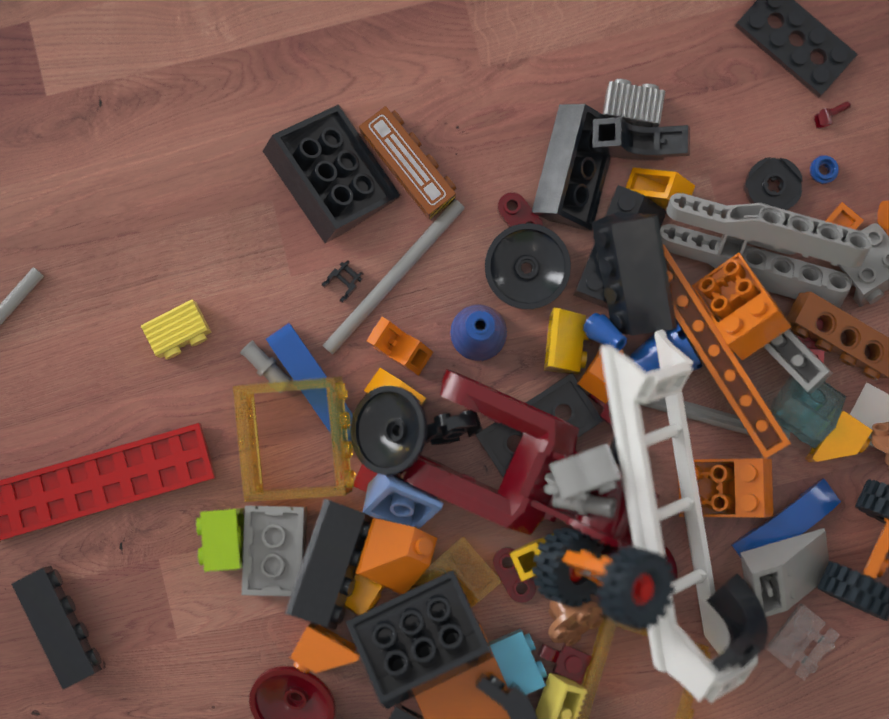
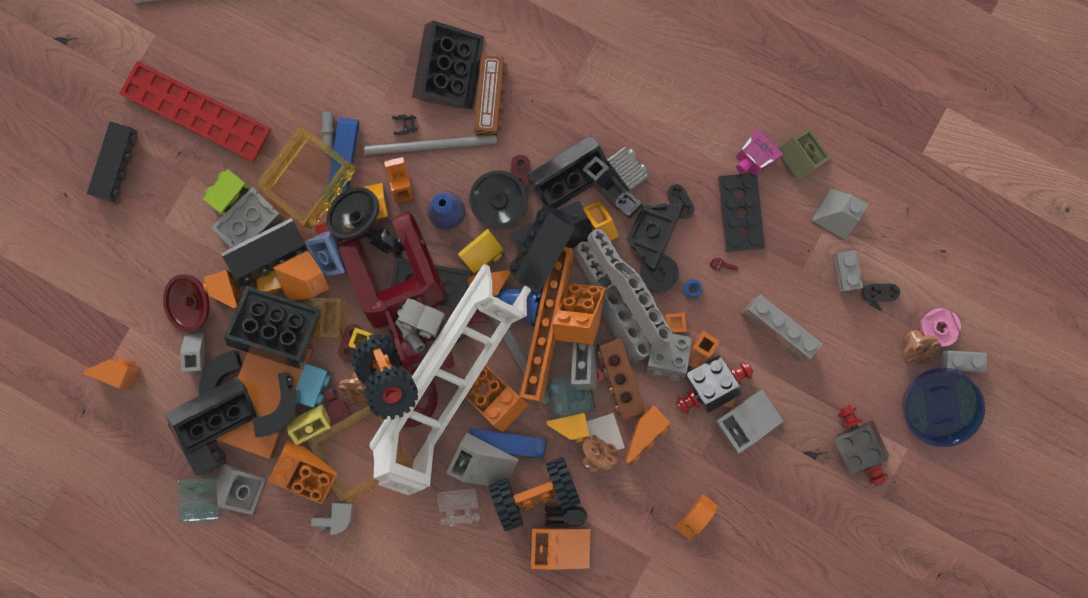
camera: 45 degrees right, 0 degrees up
light yellow brick [141,299,211,360] -> none
blue cone [583,313,627,351] -> none
black arch [706,573,768,672] -> none
none -> black wing [627,202,685,271]
none -> black beam [667,184,694,219]

